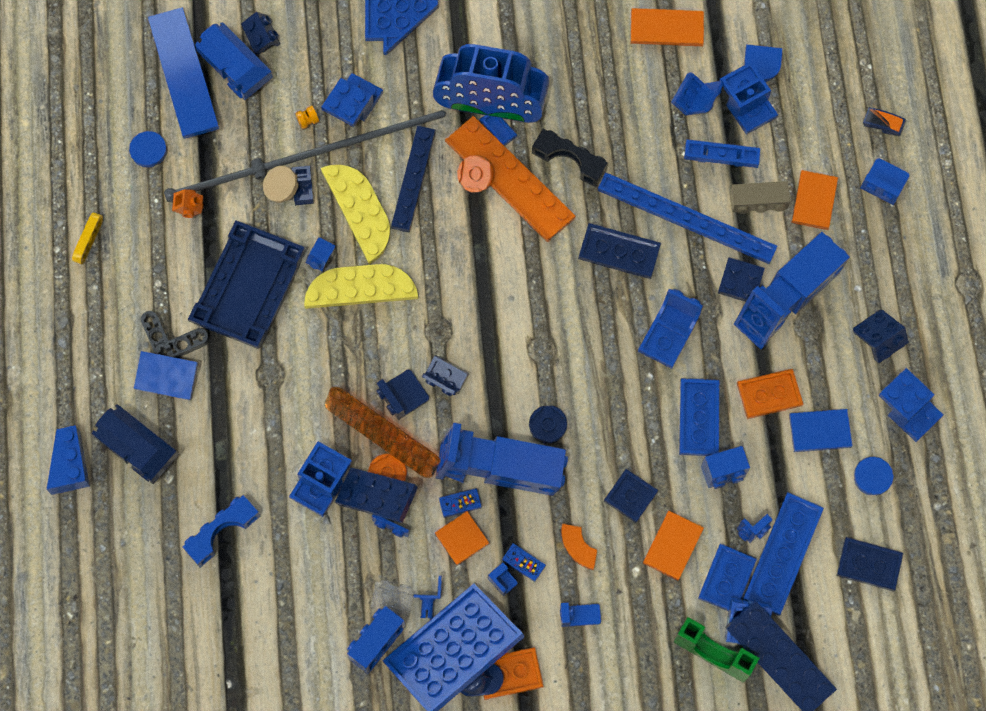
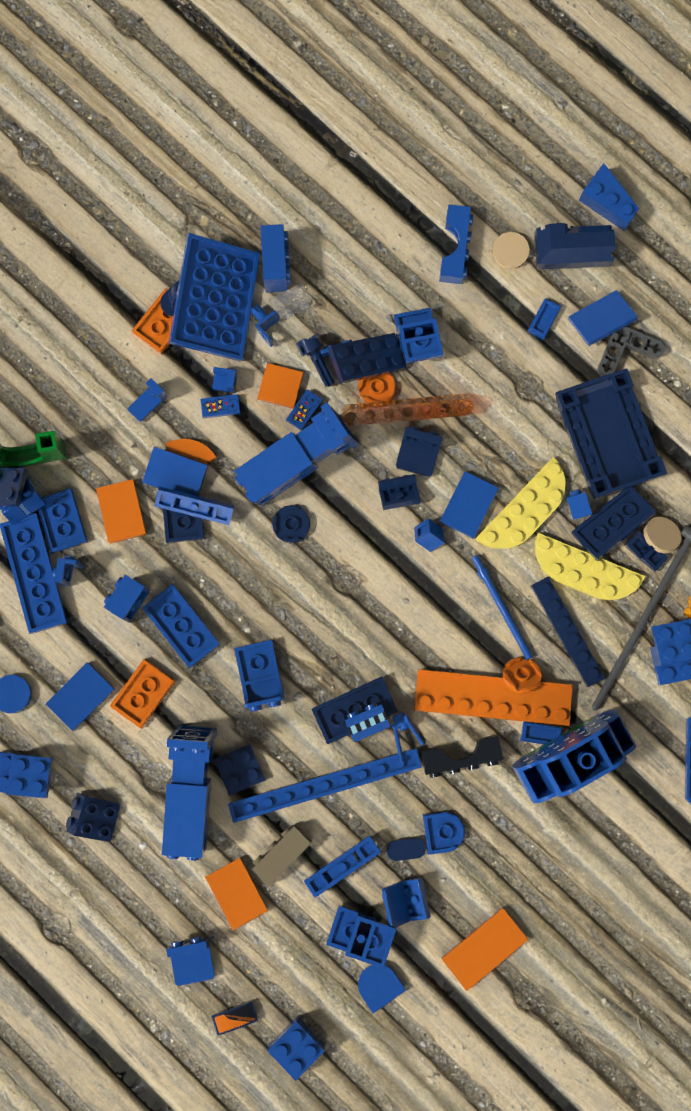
camera: 140 degrees right, 10 degrees up
none -> blue tile [142,446,208,496]
none -> blue hinge [155,486,234,525]
none -> blue brick [267,1016,325,1081]
none -> dark blue piece [296,333,335,387]
none -> blue slope [345,703,390,742]
none -> dark blue tile [386,838,426,861]
none -> blue plant [391,711,424,763]
none -> blue panel [414,518,445,552]
none -> blue tile [423,812,465,855]
none -> blue tile [439,471,499,539]
none -> blue bar [471,555,533,660]
none -> tan tile [492,232,530,269]
none -> blue tile [527,298,562,340]
none -> dark blue plate [572,487,656,561]

